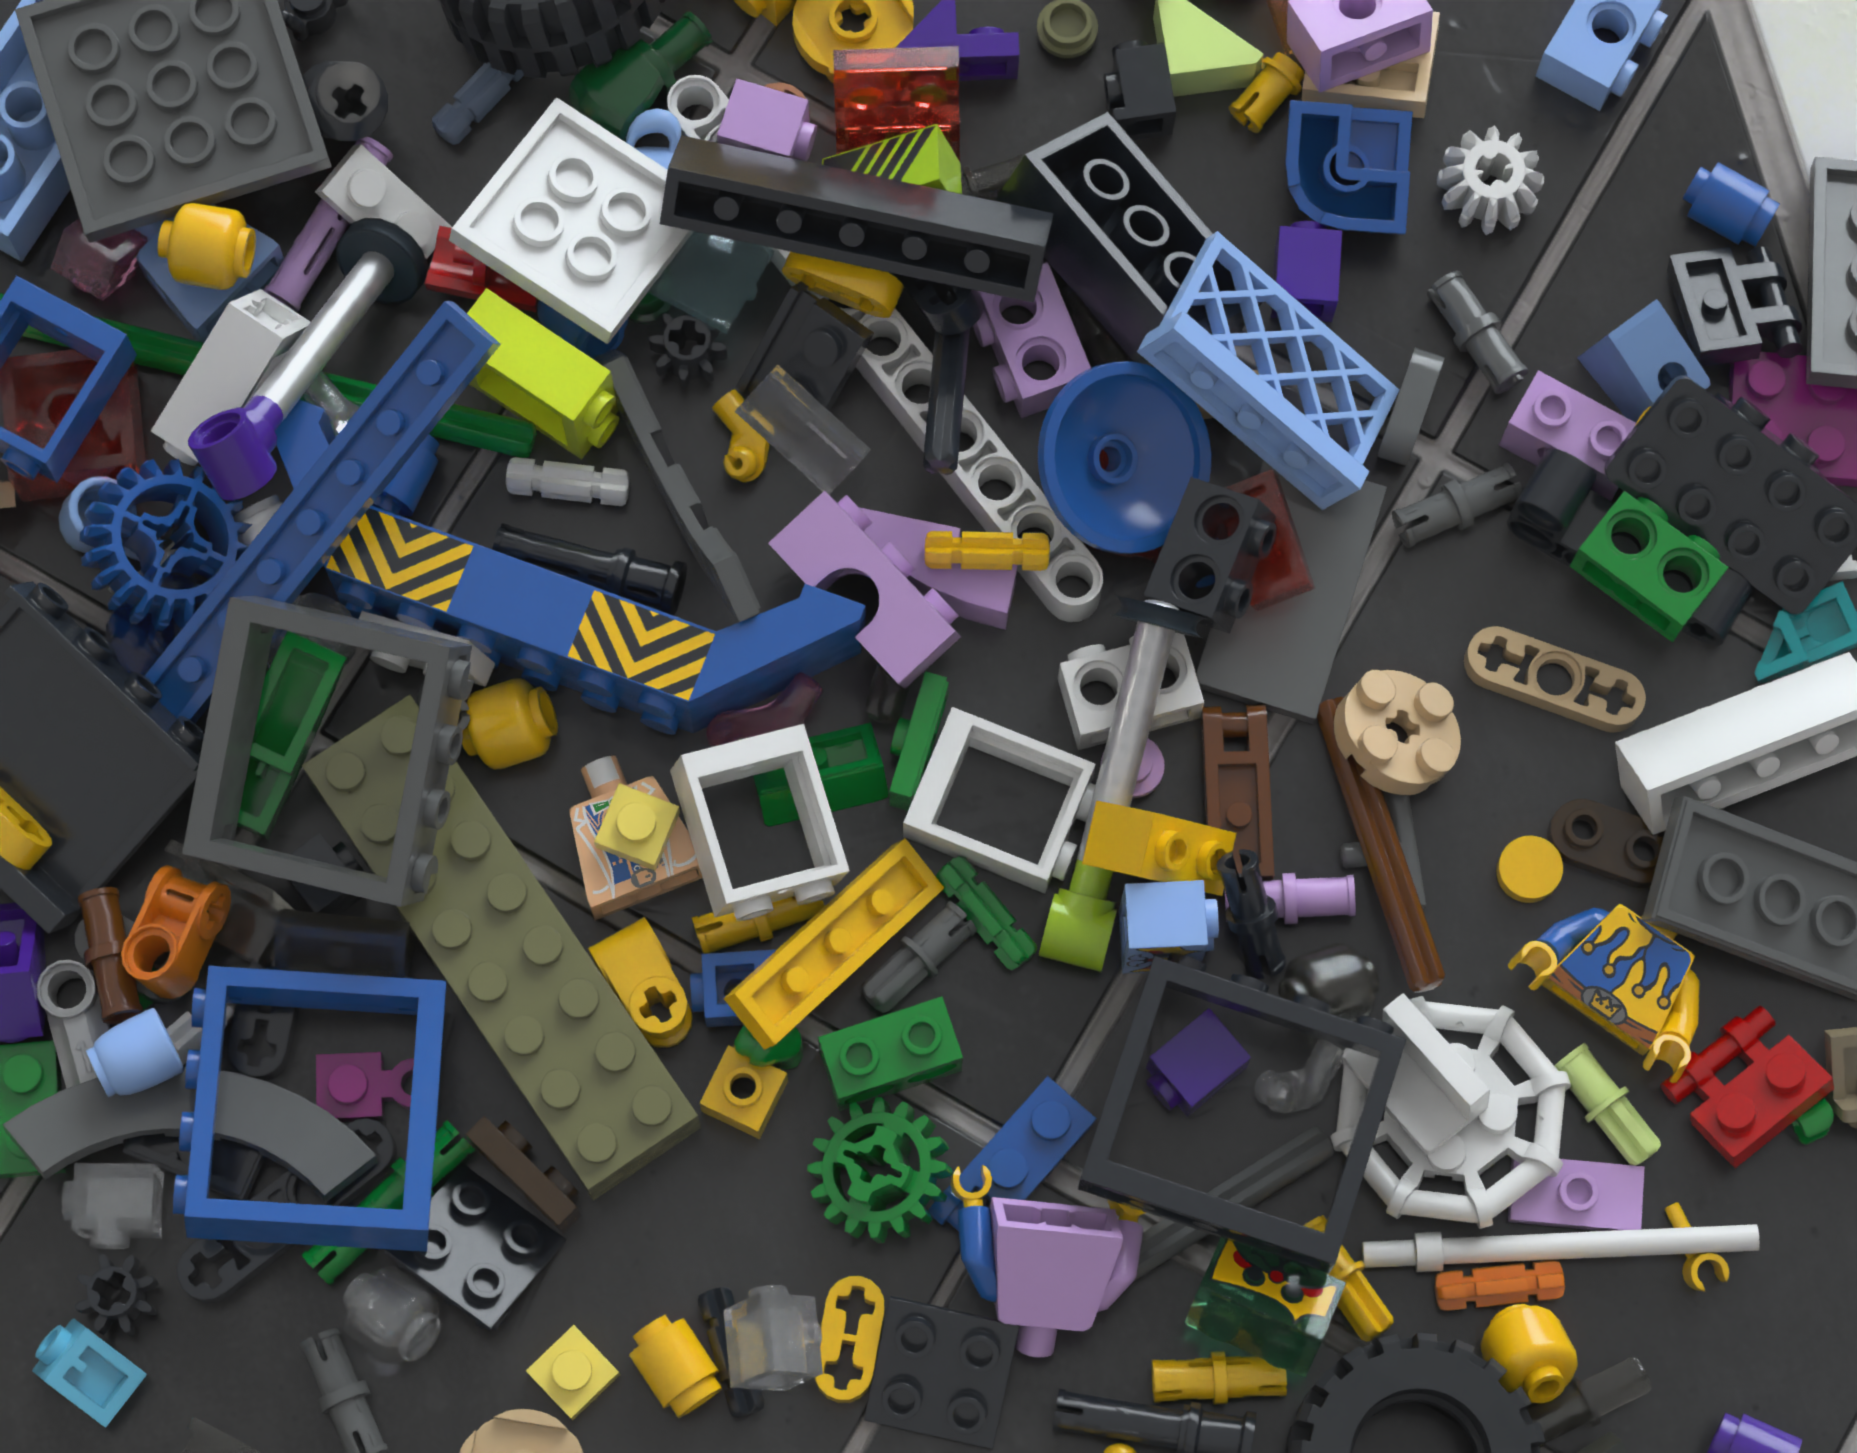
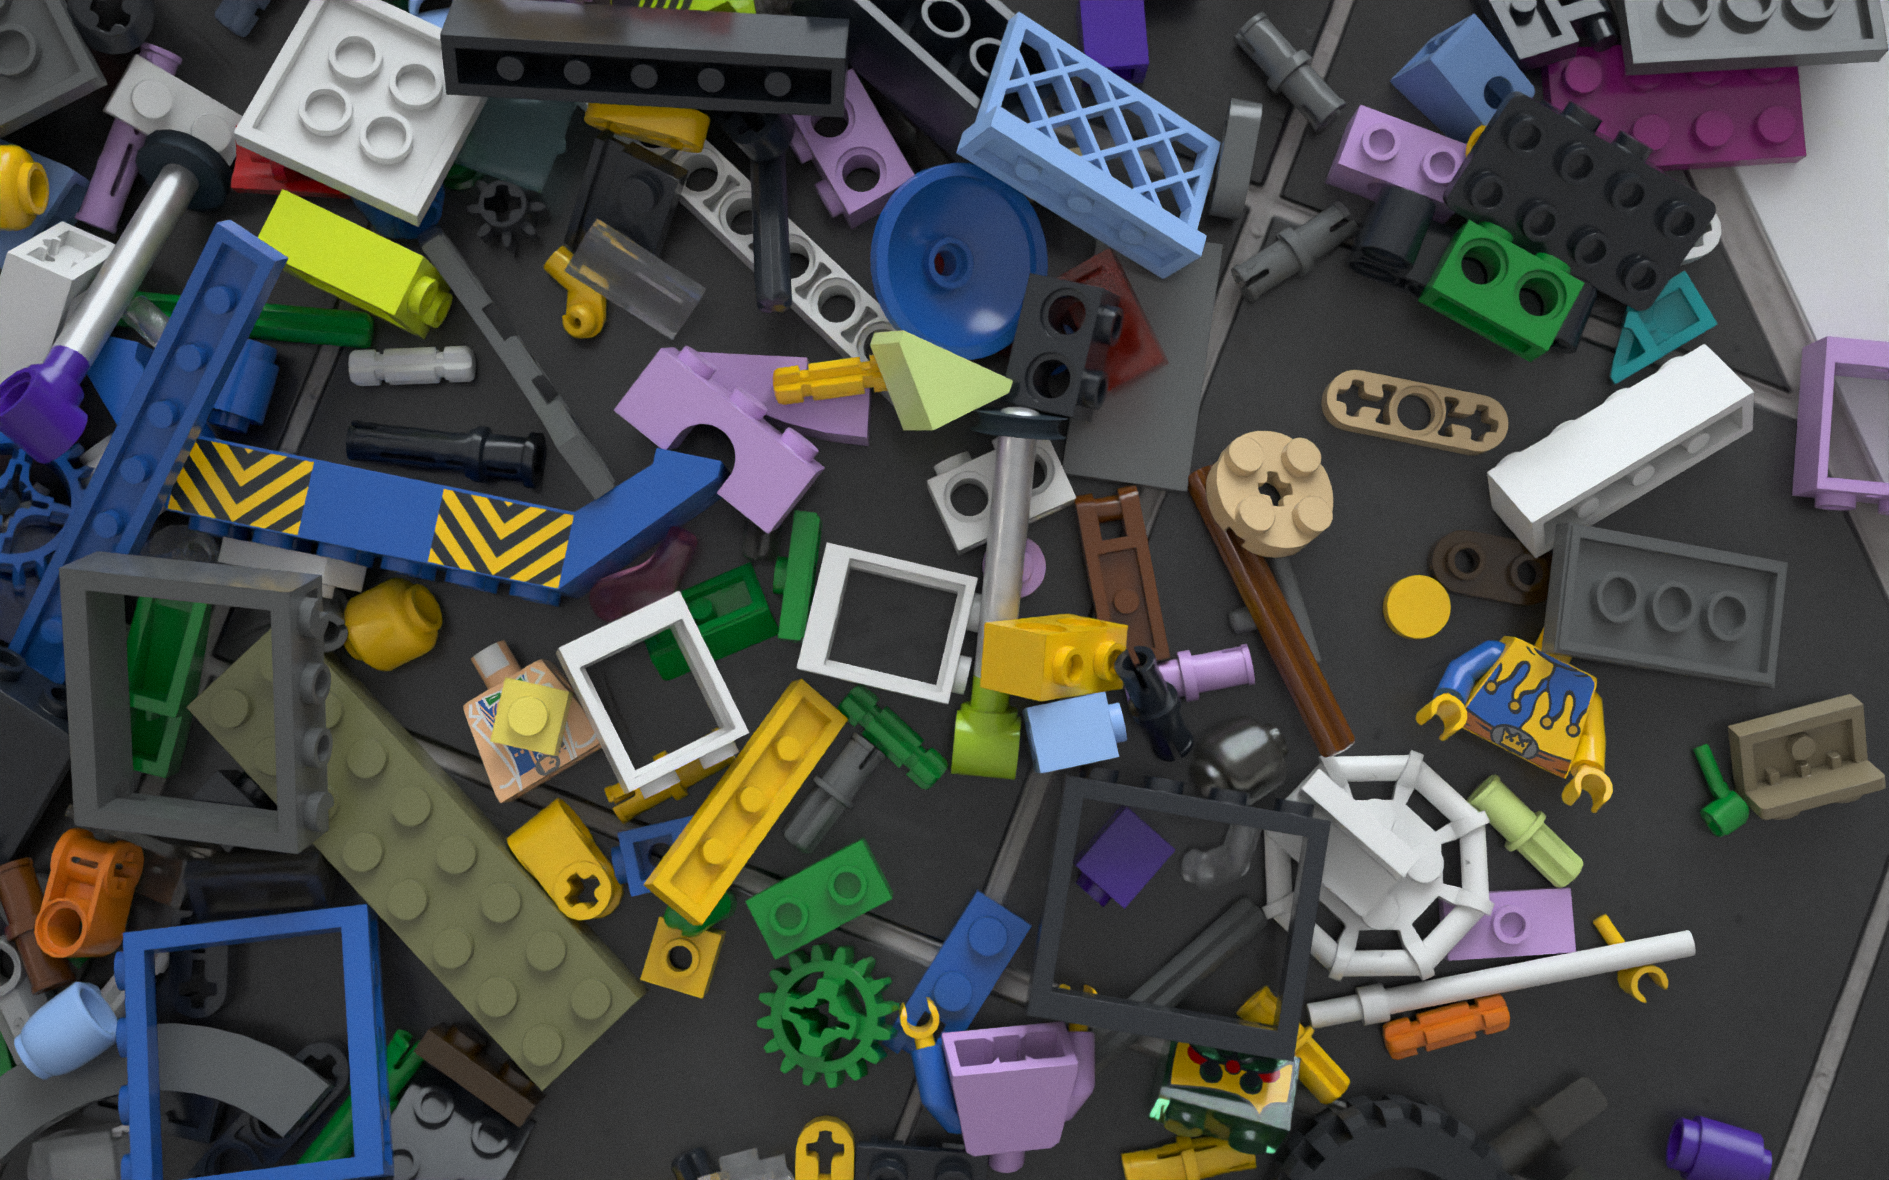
camera: 10 degrees left, 10 degrees up
magenta plate [316,1052,414,1122] -> none
yellow head [1480,1304,1578,1403] -> none
red plate [1660,1005,1834,1168] -> none
none -> yellowish green slope [870,330,1013,430]

